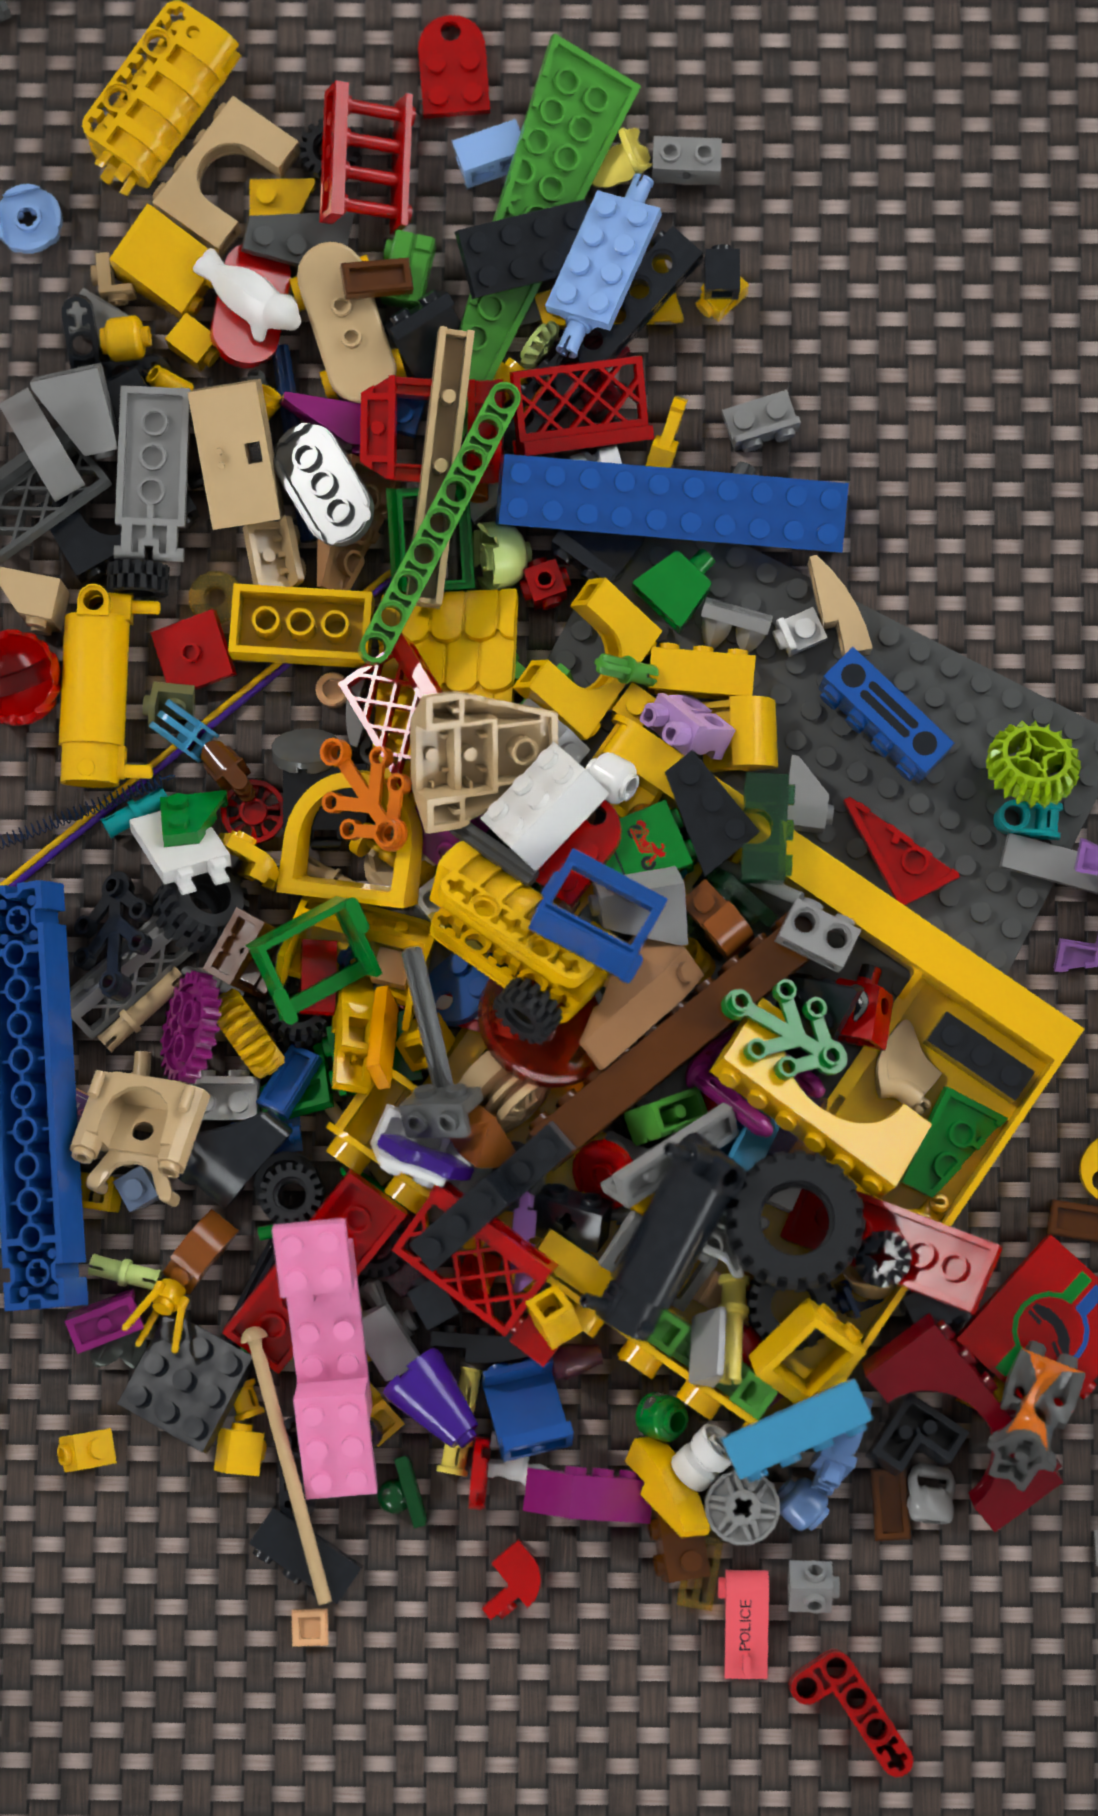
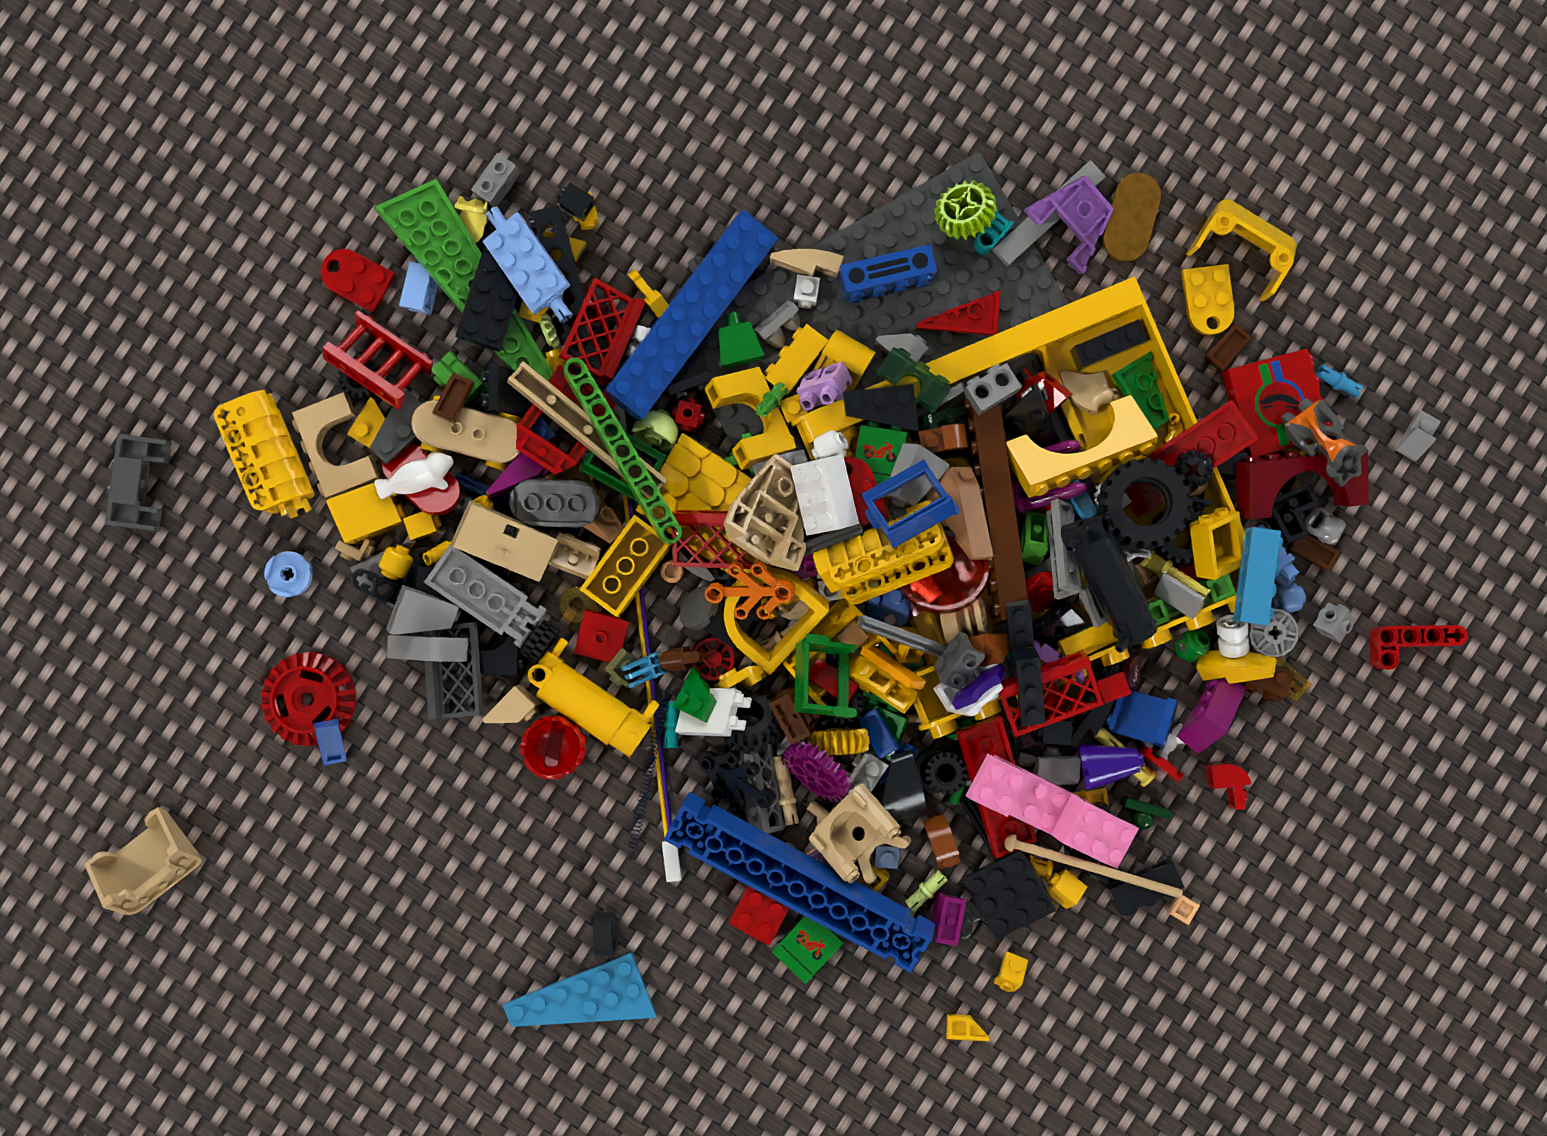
camera: 60 degrees left, 5 degrees up
yellow plant [122,1278,190,1353] -> none
black tyre [493,977,563,1044] -> none
yellow brick [525,1284,583,1350] -> none
coral door [718,1570,769,1679] -> none
light grey bracket [721,390,801,452] -> none
plant [721,979,847,1080] -> none

